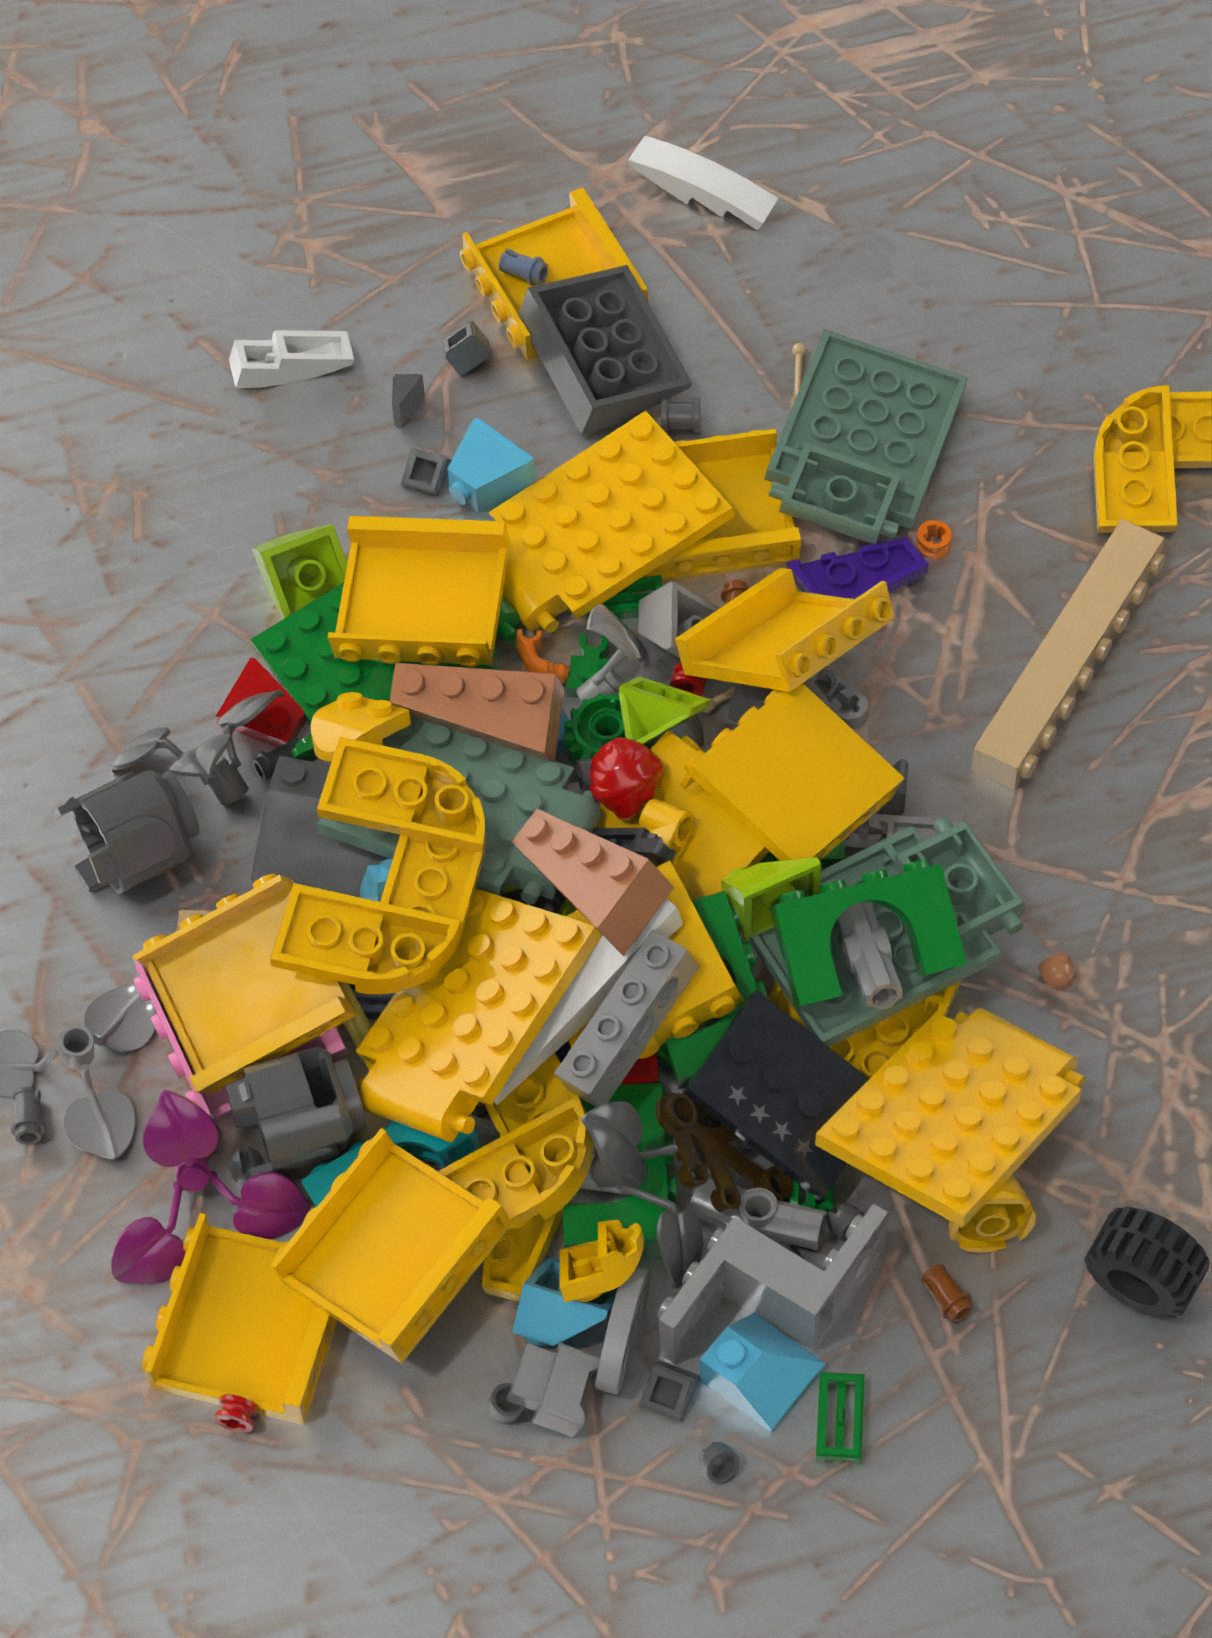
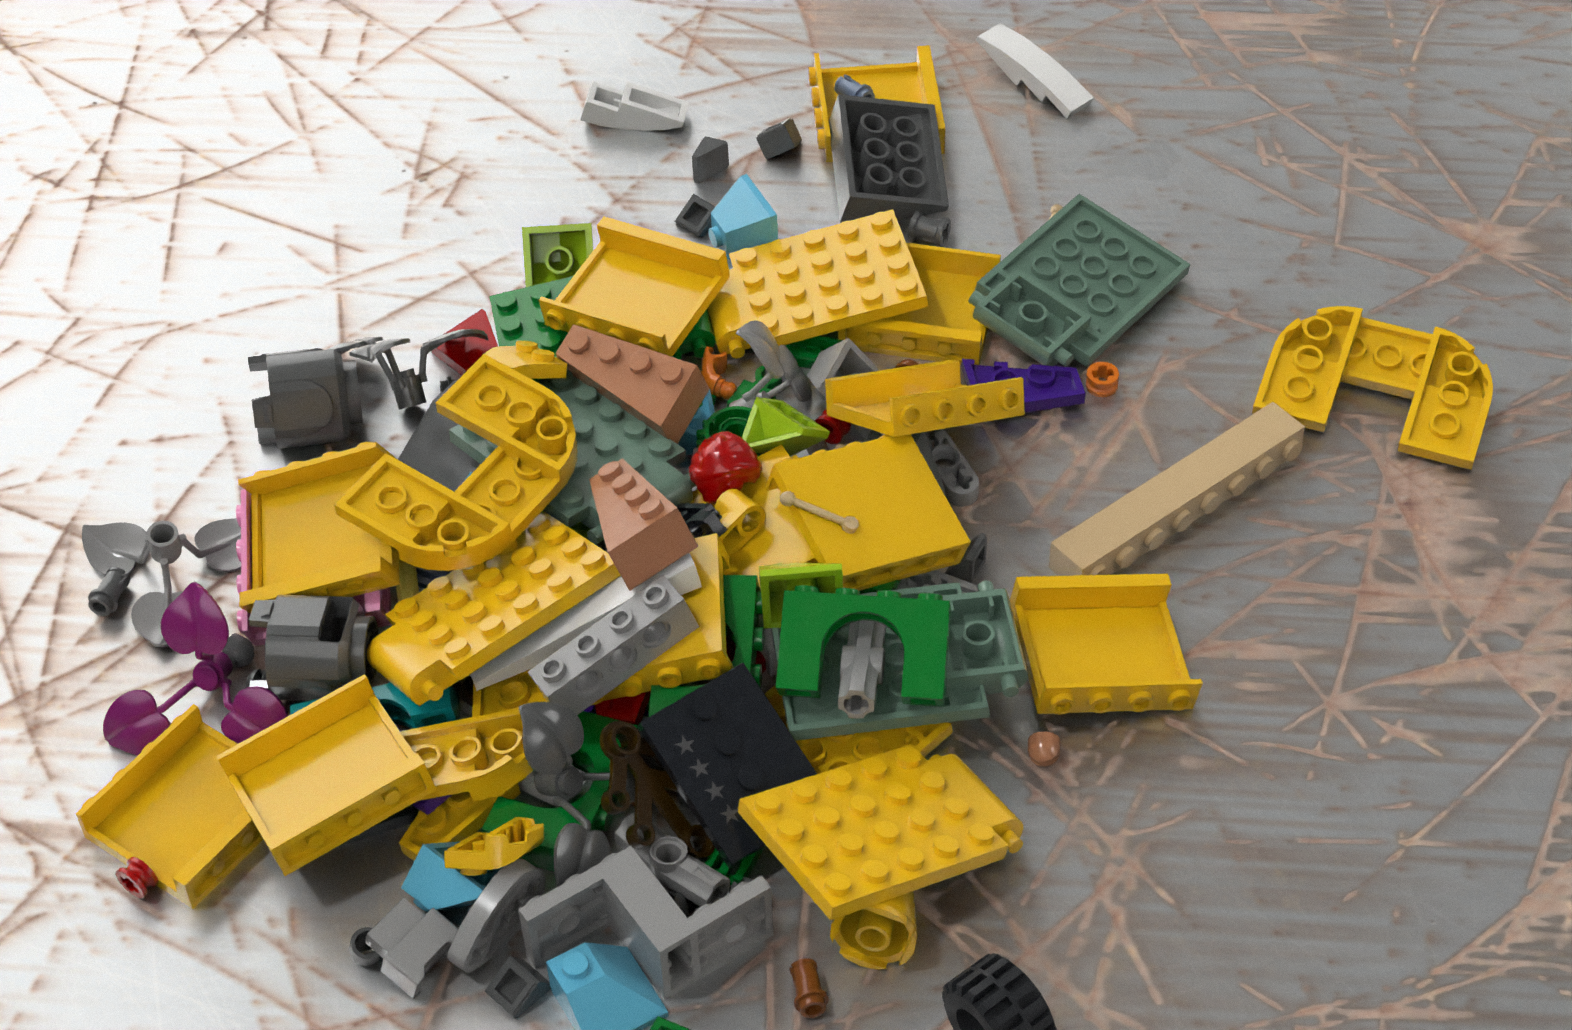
camera: 20 degrees right, 10 degrees down
none -> tan hinge [780,491,859,534]
none -> yellow panel [1010,573,1203,715]

